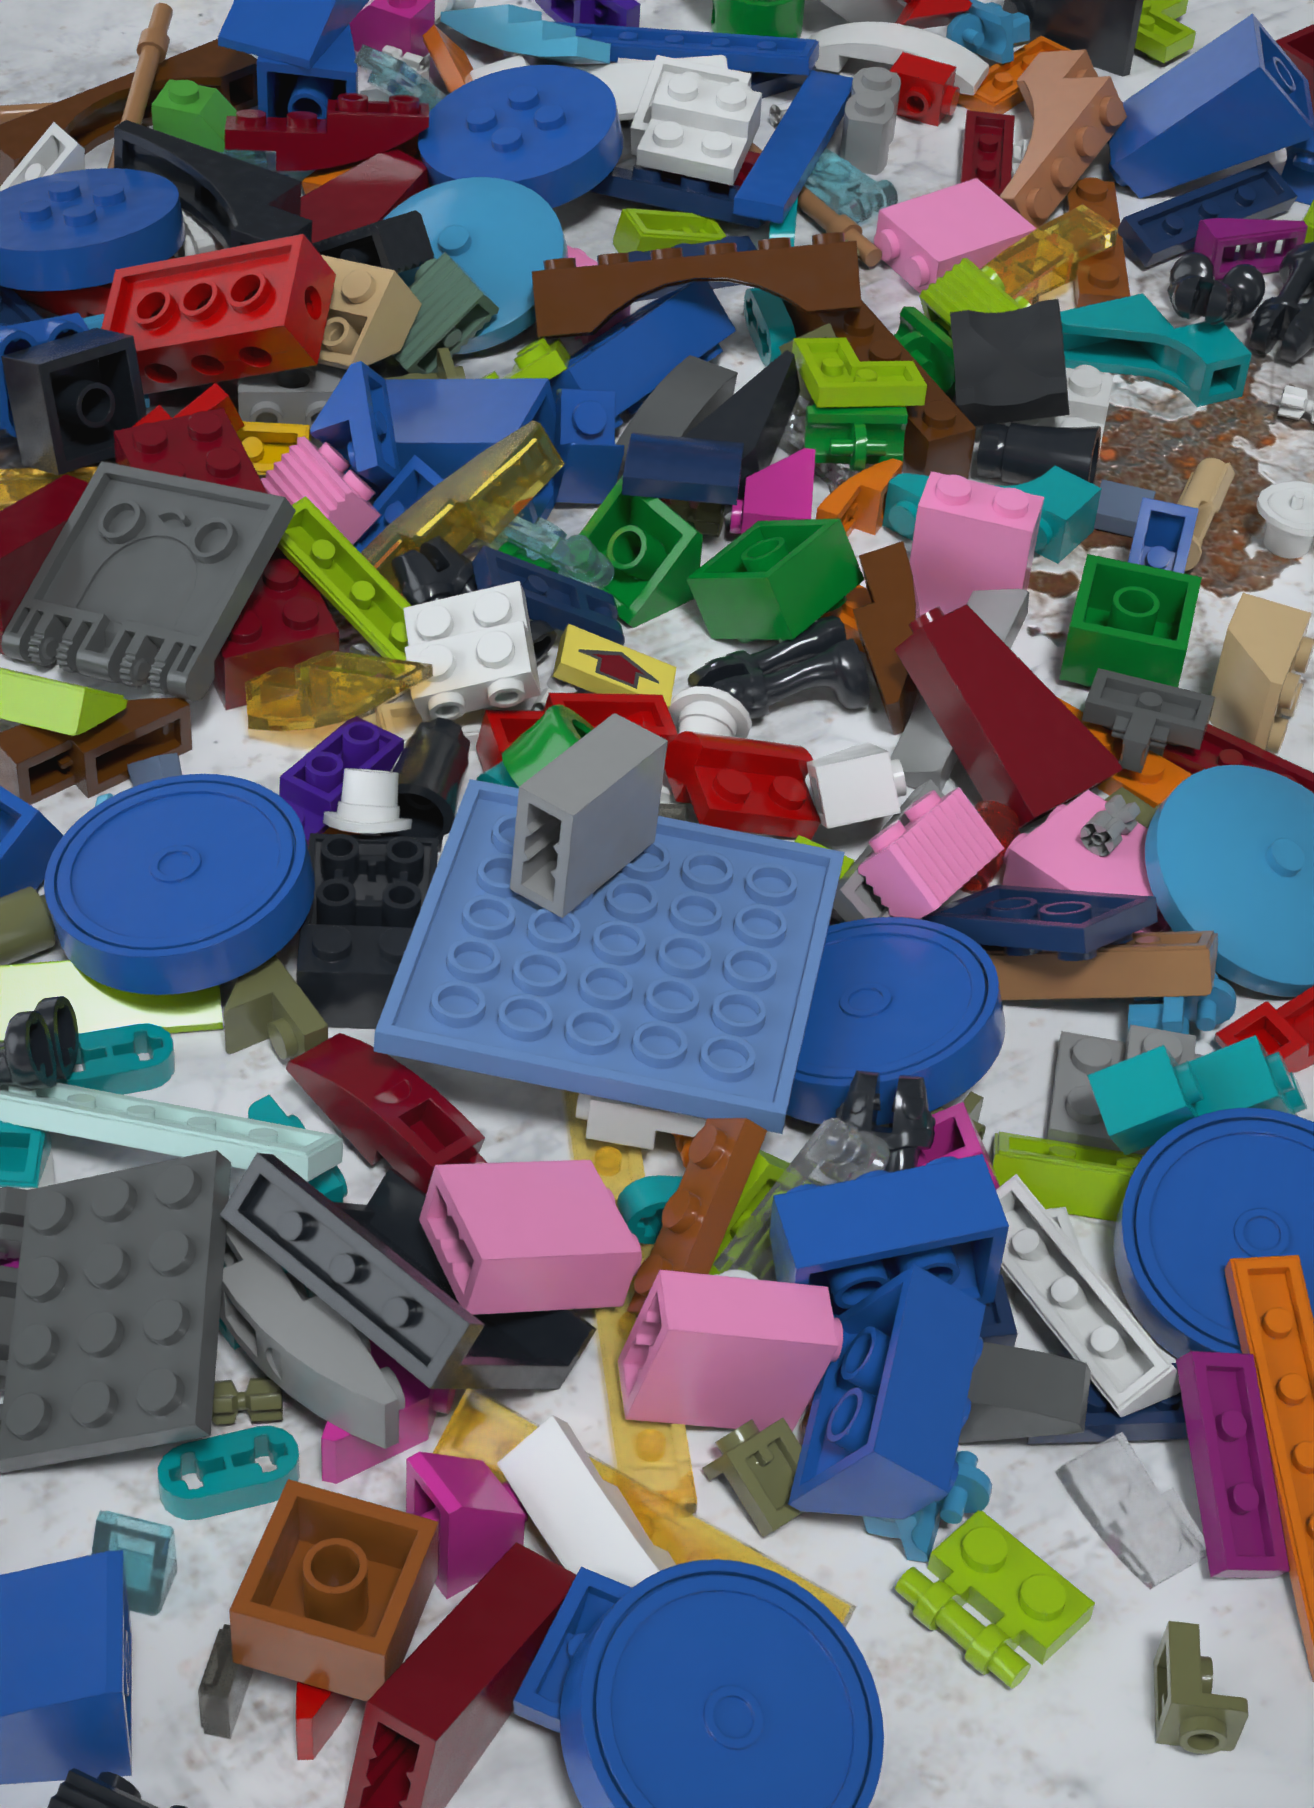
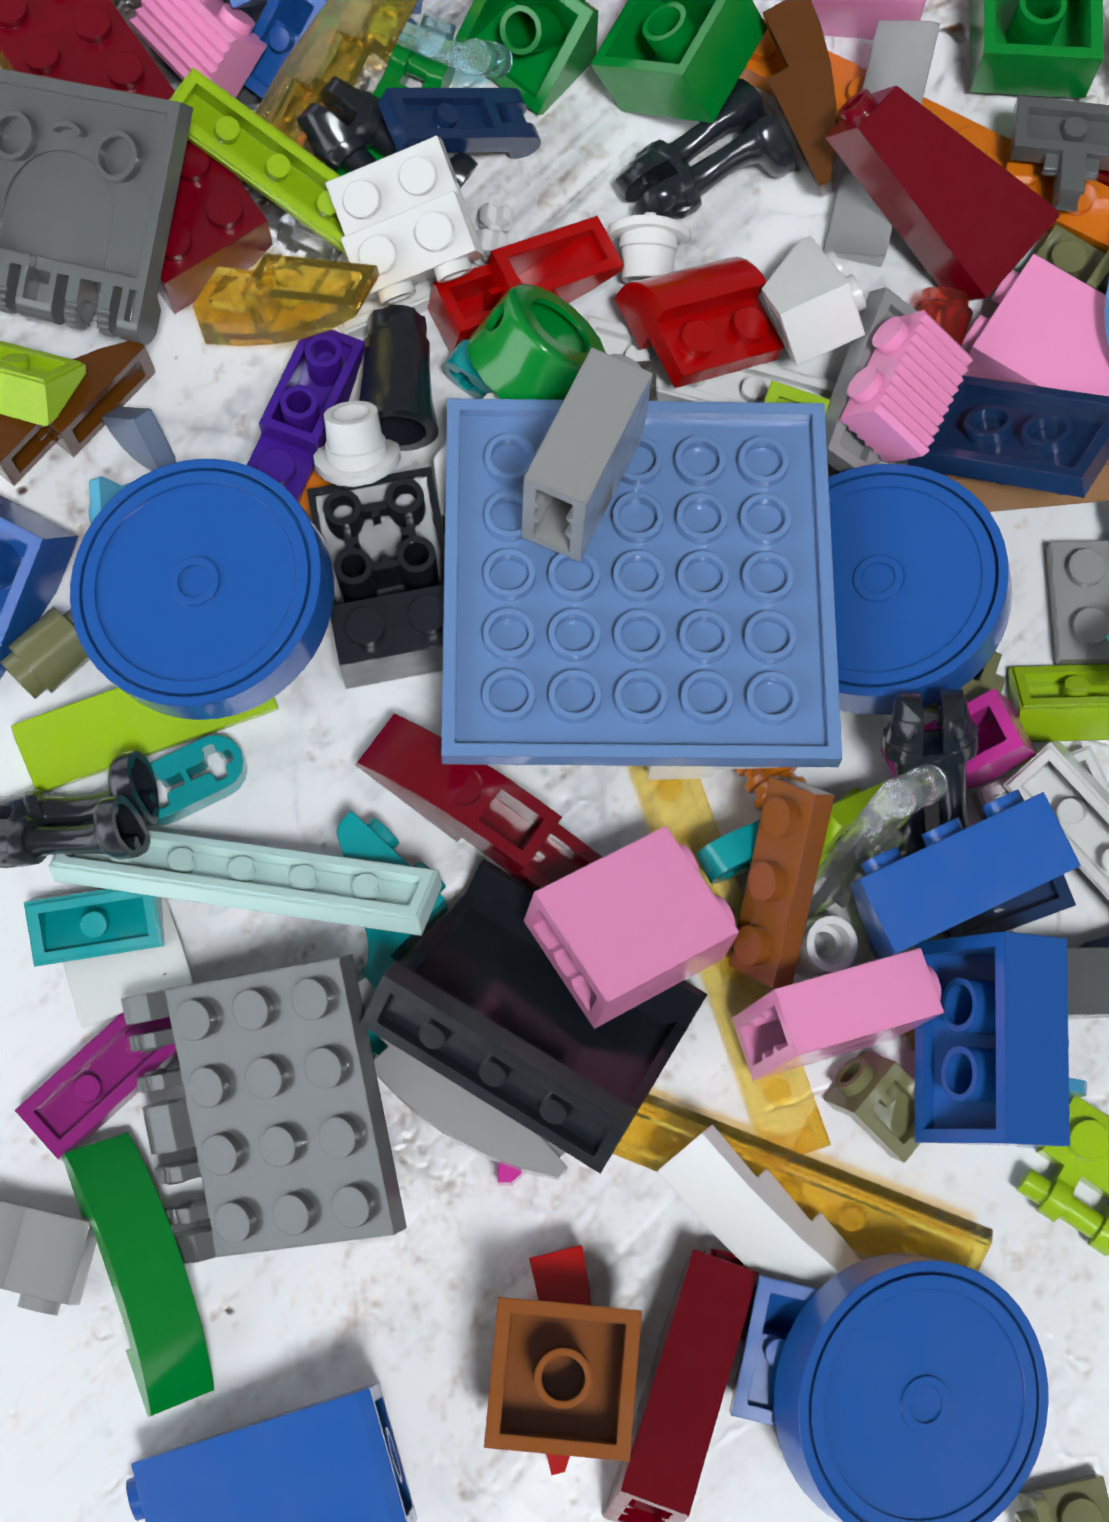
camera: 10 degrees left, 30 degrees up
clear light blue slope [91,1510,177,1616] -> none
teal beam [158,1426,300,1520] -> none
clear smoke tile [198,1624,253,1739] -> none
olive piece [212,1377,283,1425] -> none
olive slope [224,955,328,1060] -> none
dark pink slope [406,1452,528,1599] -> none
light yellow tile [552,624,677,709] -> none
light grey piece [1081,795,1141,856] -> none

